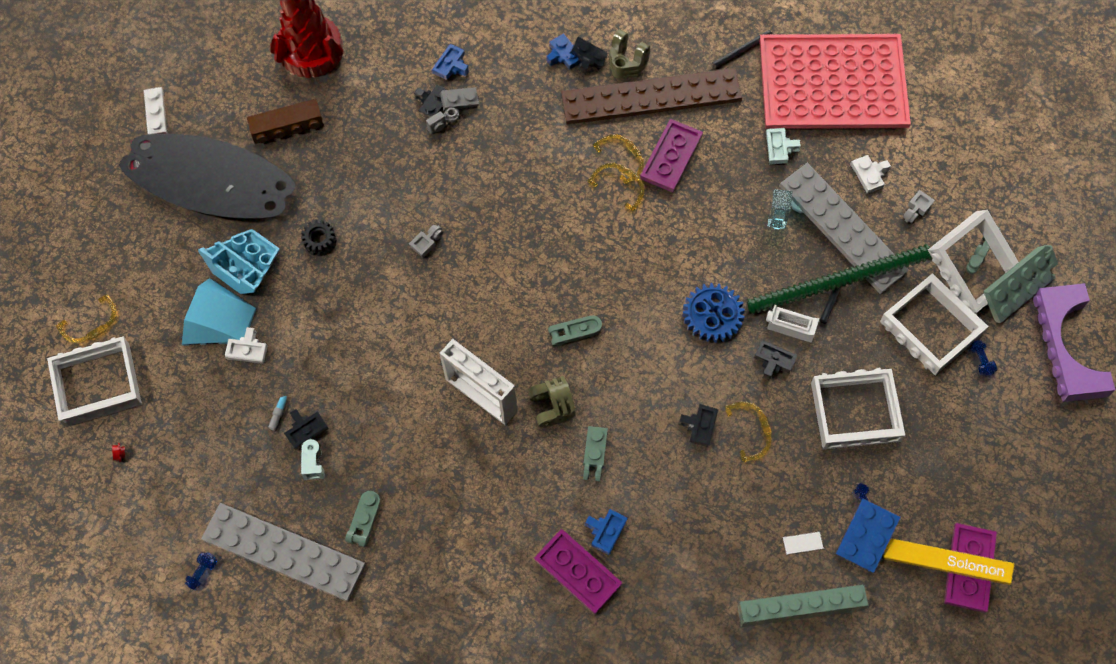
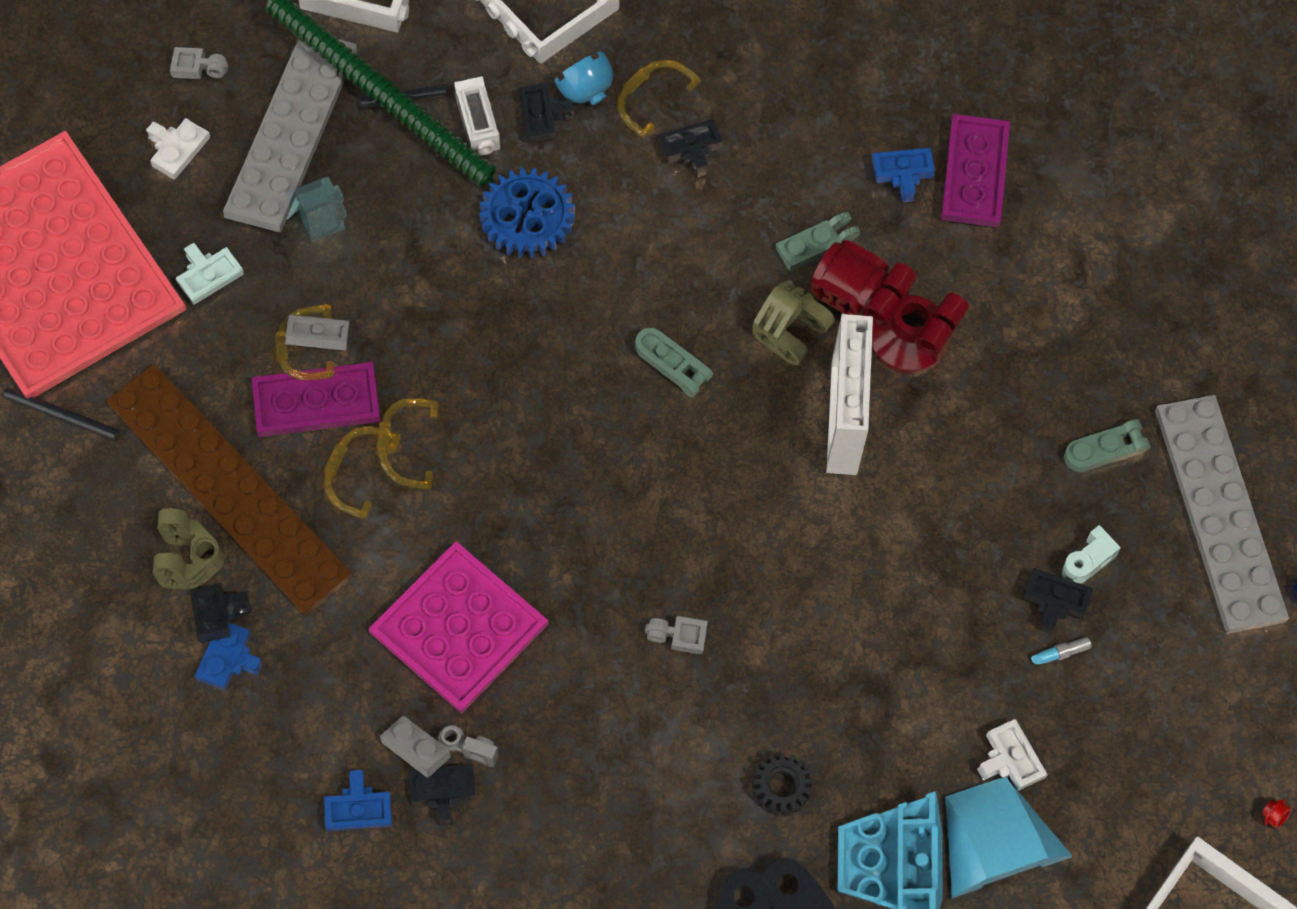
camera: 130 degrees left, 0 degrees up
none -> clear yellow piece [275,304,334,380]
none -> light grey plate [285,315,349,351]
none -> dark pink plate [369,541,548,714]
none -> dark azure cylinder [554,51,613,106]
none -> dark red piece [810,240,970,374]

